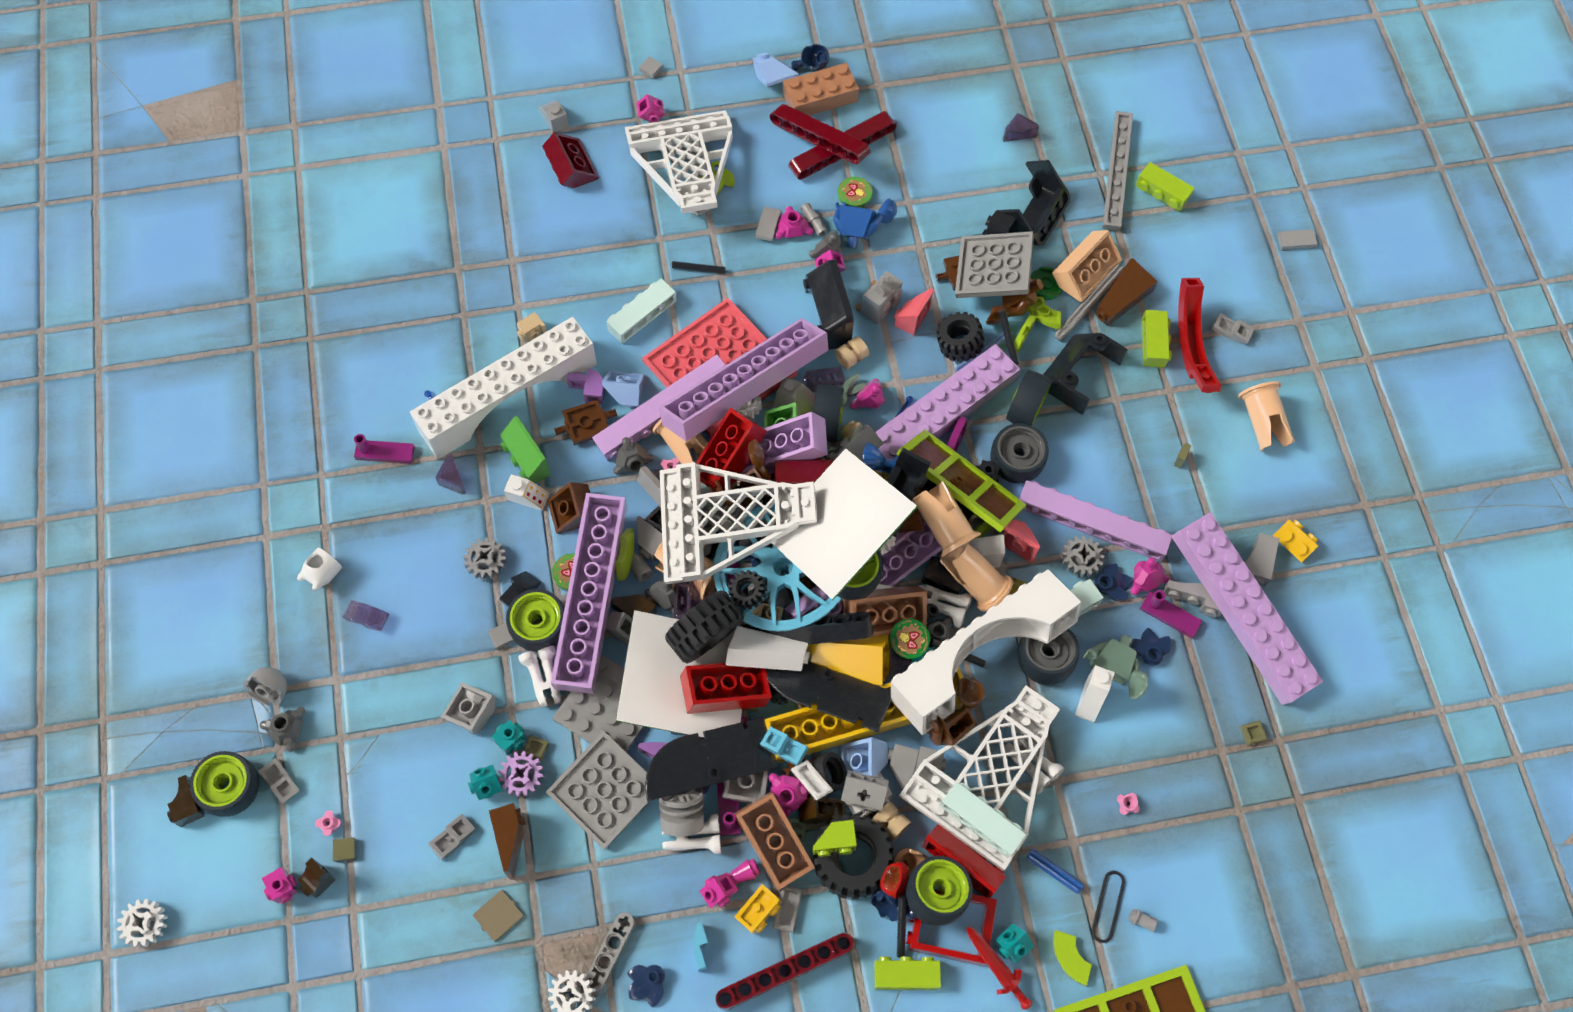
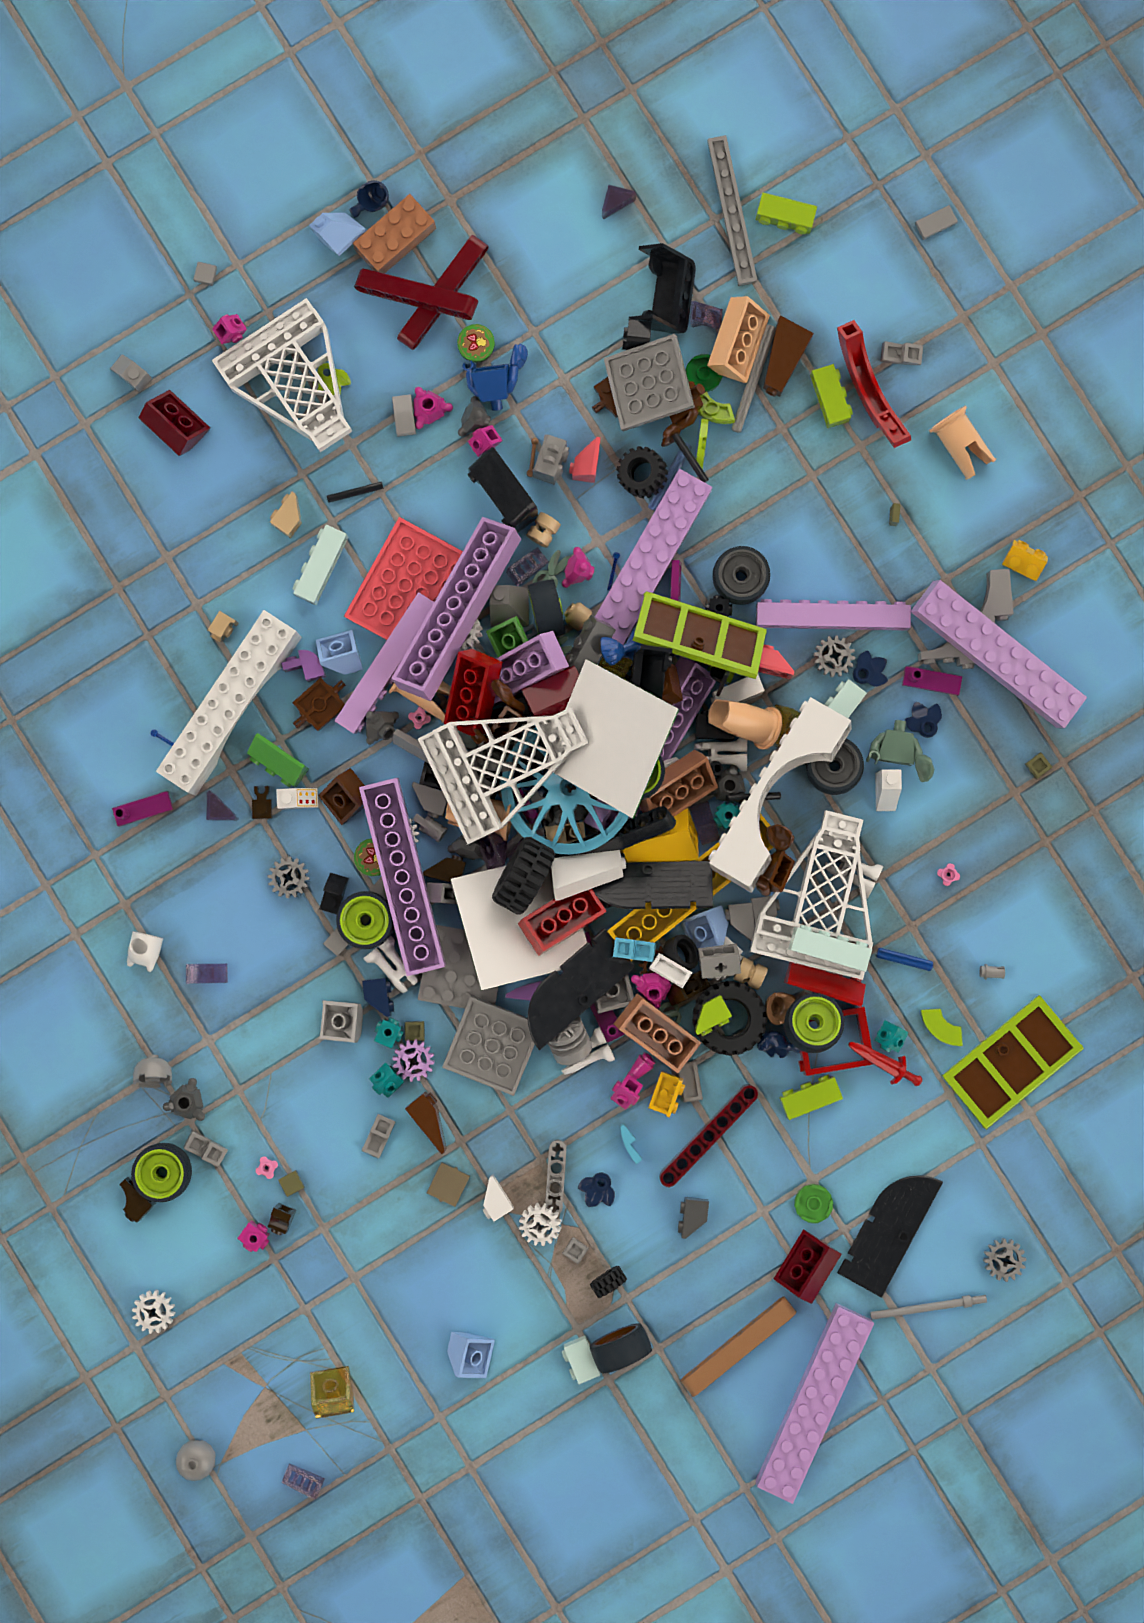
camera: 20 degrees left, 20 degrees up
lime tile [615,528,634,581] -> none
black tyre [728,570,767,609] -> none
light grey pin [800,202,828,237] -> none
red rock [880,862,909,898] -> none
tile [890,619,930,659] -> none
black bar [897,895,907,958] -> none
light nougat piece [912,481,981,558] -> none
black wheel [1006,370,1052,426] -> none
black windscreen [1043,333,1128,415] -> none
black piece [1091,871,1125,943] -> none
dark pink rock [1130,558,1170,595] -> none
none -> dark brown plate [252,786,272,819]
none -> tan slope [270,491,302,538]
none -> dark blue slope [362,977,394,1017]
none -> white slope [482,1174,514,1222]
none -> clear purple slope [690,301,723,329]

